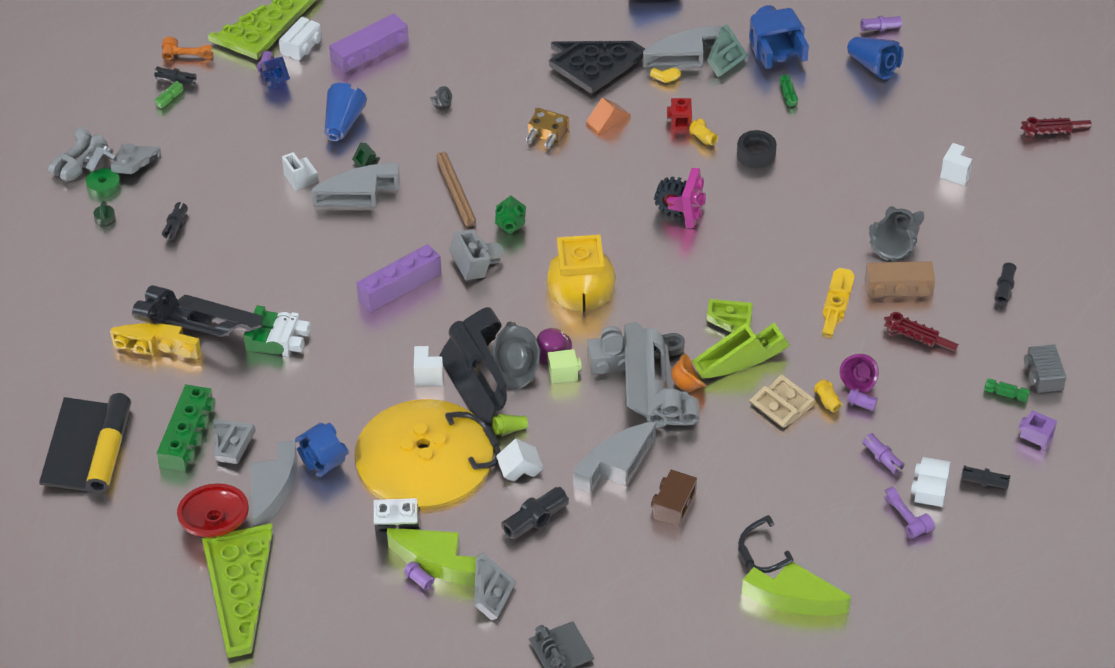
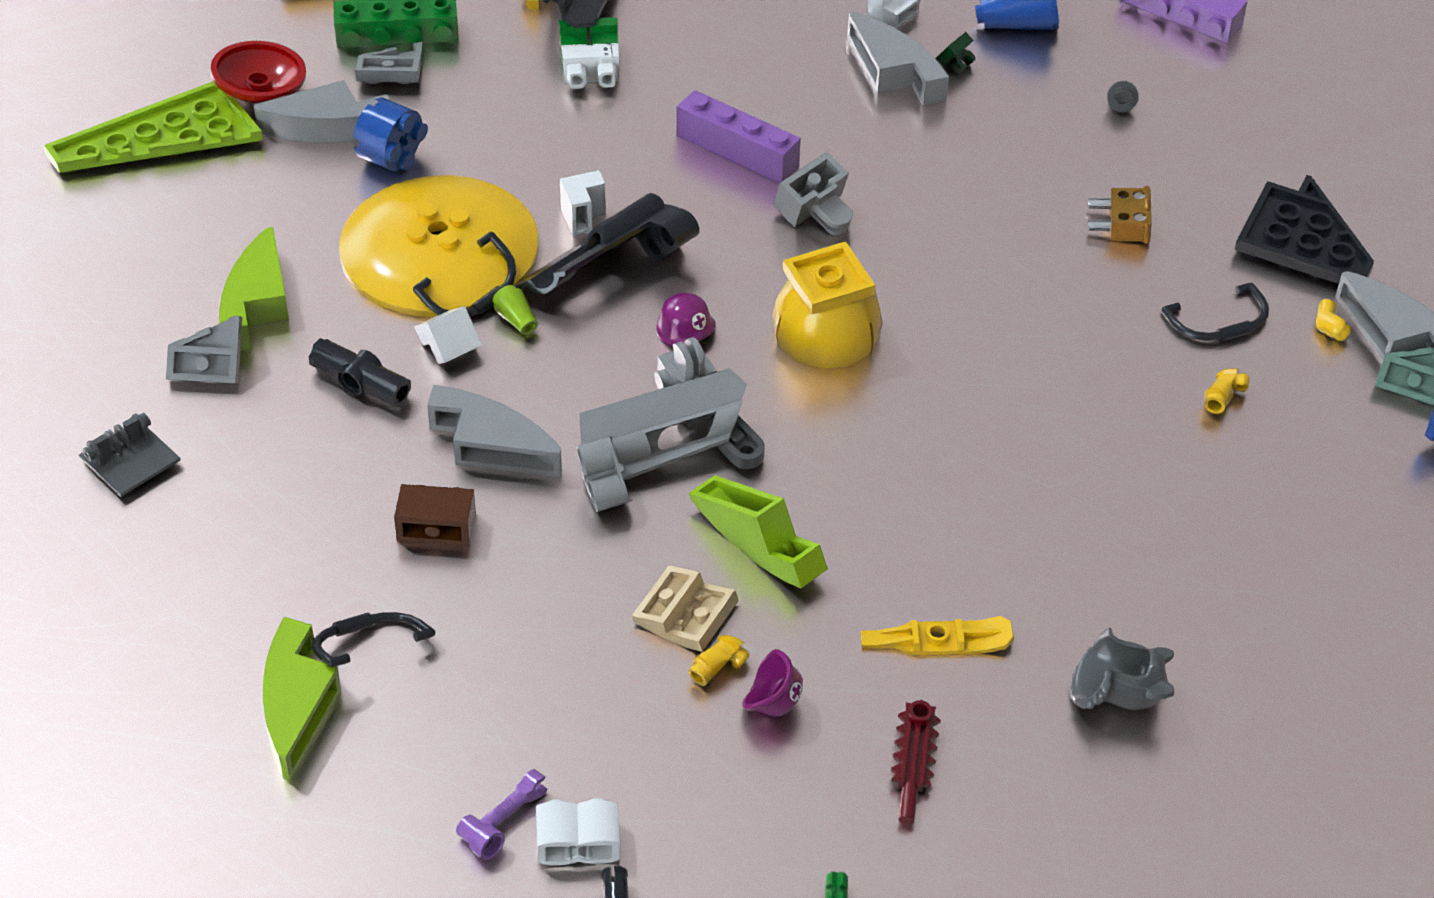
camera: 70 degrees right, 0 degrees up
white hips [374,498,421,534] -> none
medium lavender pin [404,561,435,590] -> none
medium nougat axle [436,151,476,227] -> none
dark grey hat [493,321,540,389] -> none
green brick [495,195,526,234] -> none
yellowish green brick [548,349,582,384] -> none
orange slope [586,98,630,135] -> none
dark pink plate [654,168,706,228] -> none
red brick [667,98,692,130] -> none
orange helmet [671,354,706,392] -> none
lime wing [707,299,753,333] -> none
black tyre [737,130,777,168] -> none
green axle [780,74,798,107] -> none
medium lavender pin [847,389,878,412] -> none
medium lavender pin [862,433,905,475] -> none
medium nougat brick [865,261,935,297] -> none
white piece [940,143,973,186] -> none
black pin [995,262,1017,304] -> none
none -> black piece [1161,282,1269,342]

